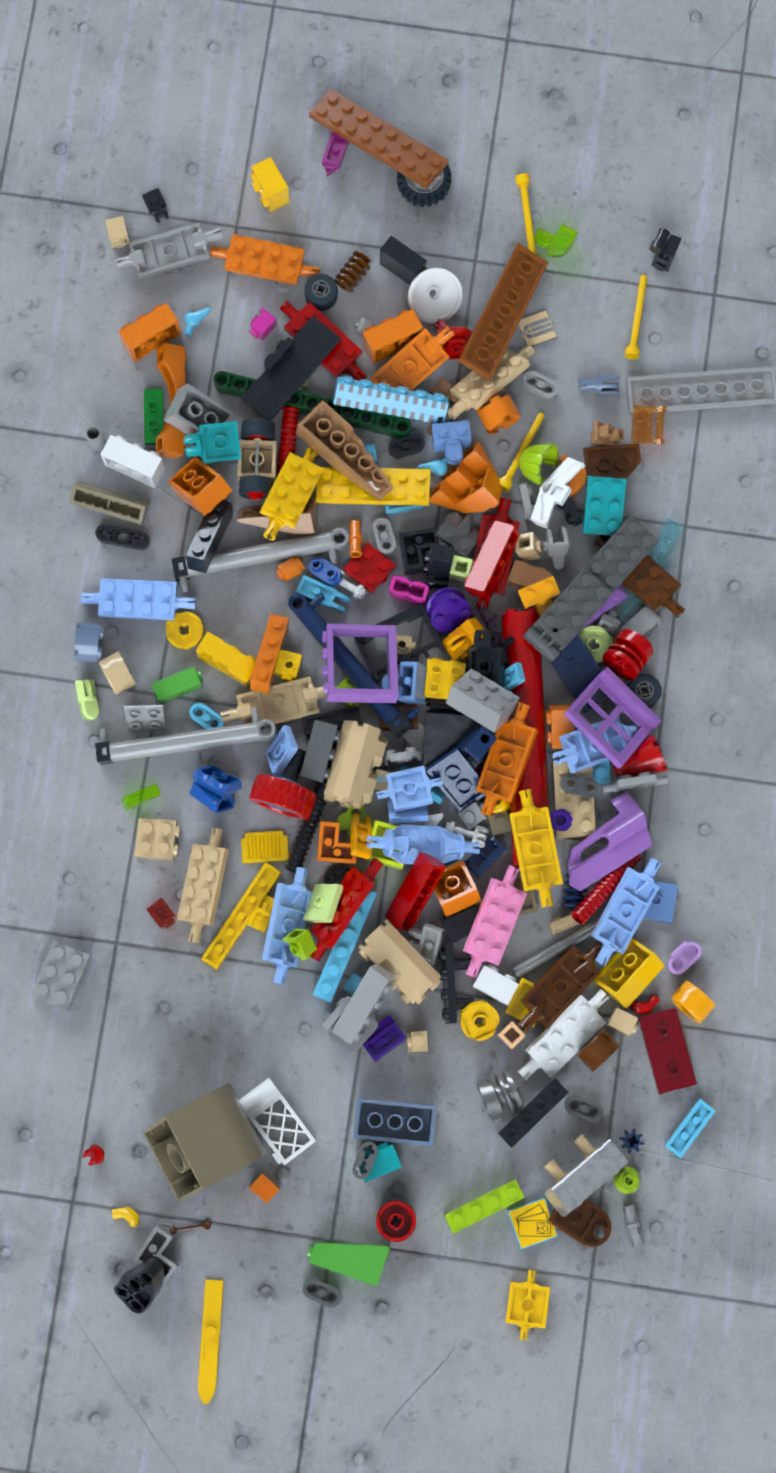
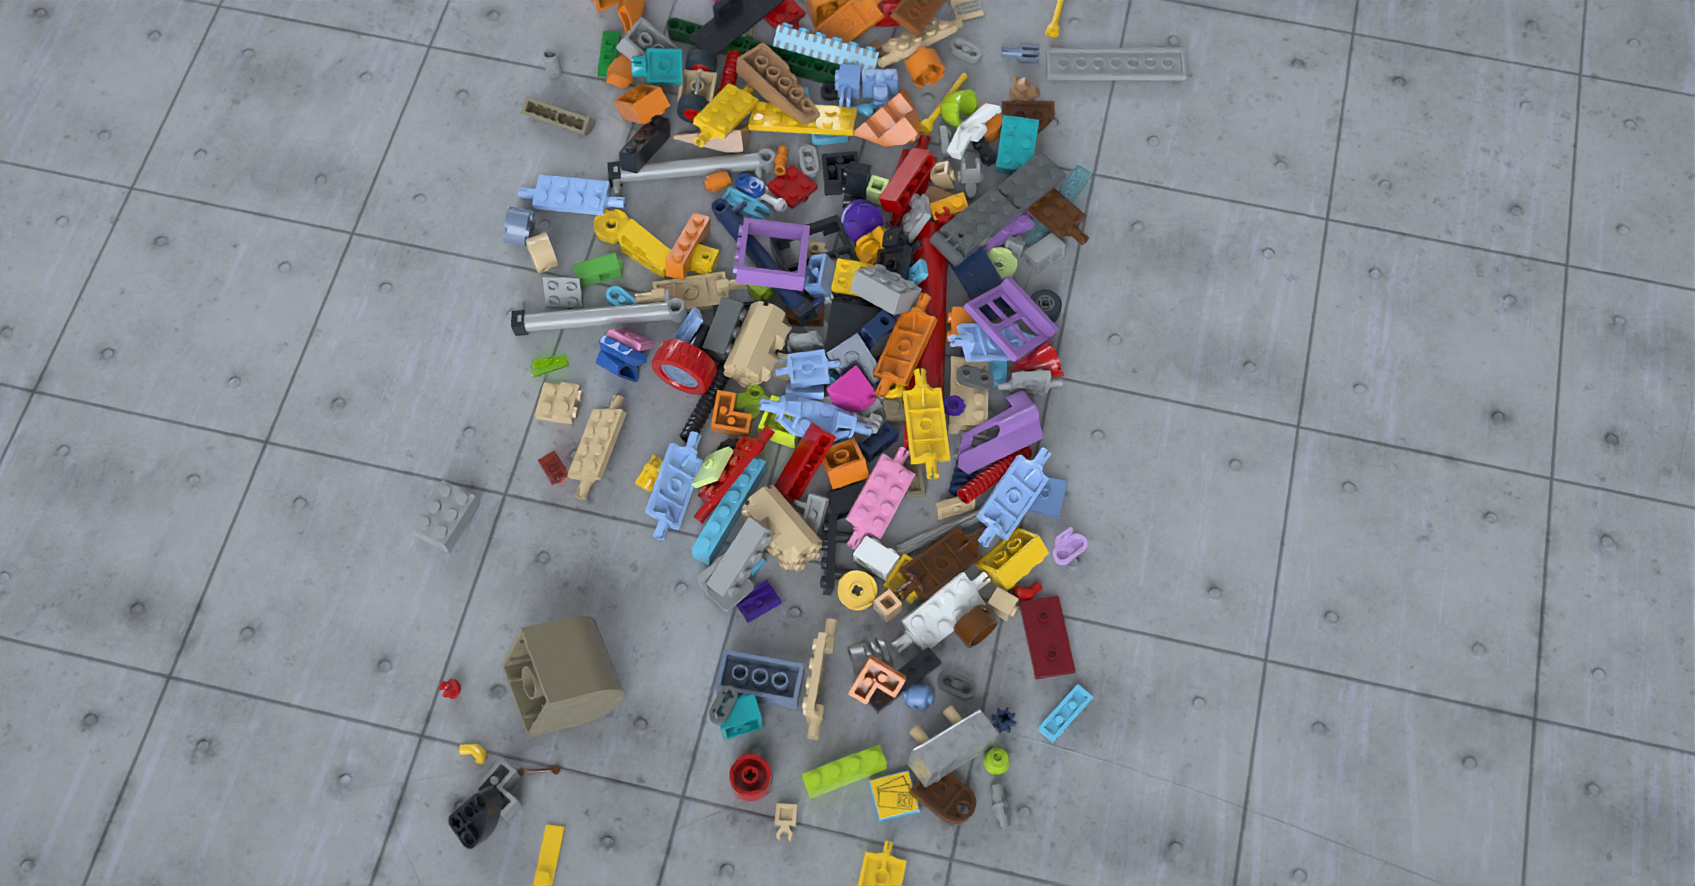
camera: 10 degrees right, 15 degrees down
yellowish green arm [75,679,99,721] -> none
black beam [95,524,150,551] -> none
white brick [101,435,165,489] -> none
yellow tile [201,862,282,970] -> none
white piece [239,1077,316,1165] -> none
yellow window [241,830,289,864] -> none
orange panel [249,1173,280,1203] -> none
lime brick [283,928,317,960] -> none
dark grey plate [303,1278,341,1307] -> none
bright green slope [306,1242,390,1286] -> none
light orange hinge [351,813,372,860] -> none
dark pink brick [388,576,429,606] -> none
tan brick [407,1031,428,1053] -> none
dark grey plate [435,511,480,558] -> none
red wheel [602,629,654,680] -> none
clear orange plate [631,405,667,444] -> none
light orange piece [671,980,715,1023] -> none
none -> bright pink tile [607,327,655,351]
none -> tan plate [775,803,798,842]
none -> tan plate [802,618,838,740]
none -> dark pink slope [827,366,877,411]
none -> medium blue brick [835,63,861,108]
none -> brick [848,654,906,705]
none -> light grey plate [902,193,931,243]
none -> medium blue head [904,682,935,710]
none -> red plate [935,206,955,226]

